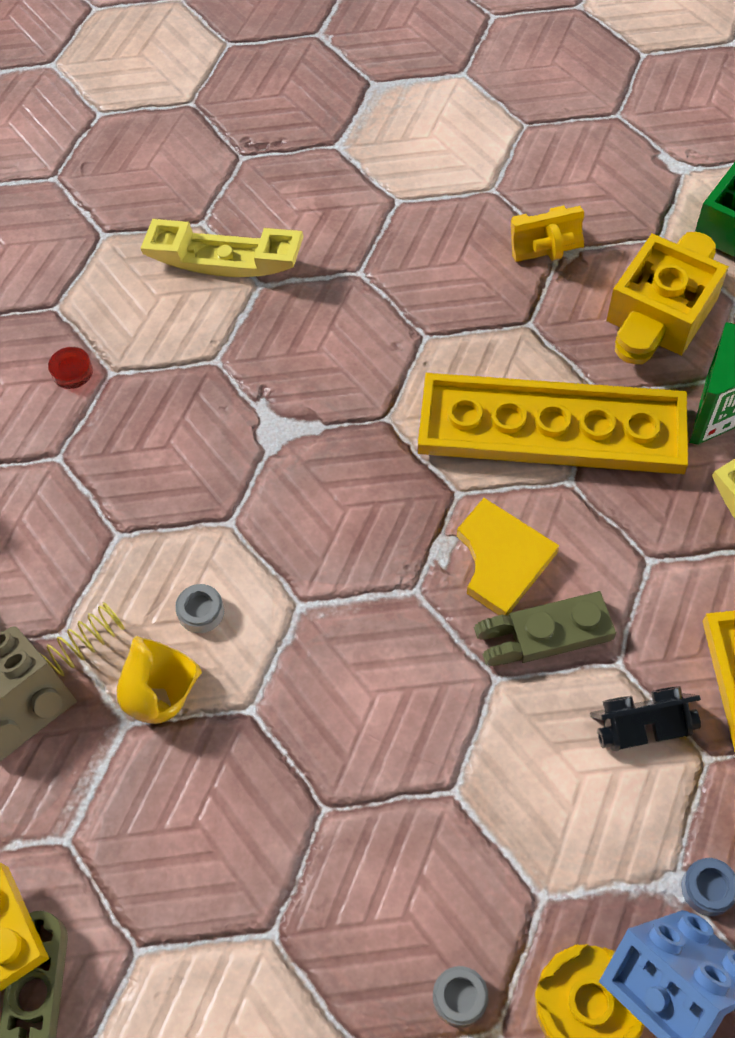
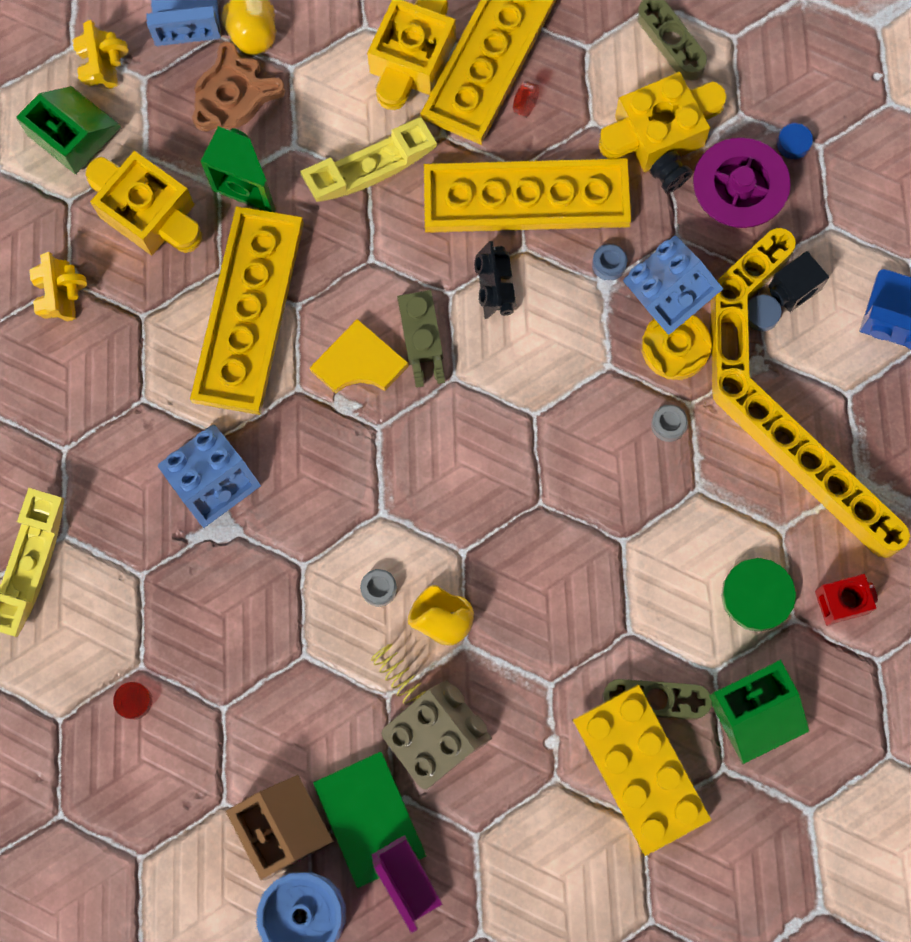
camera: 85 degrees left, 15 degrees up
none -> medium blue bracket [158,425,261,528]

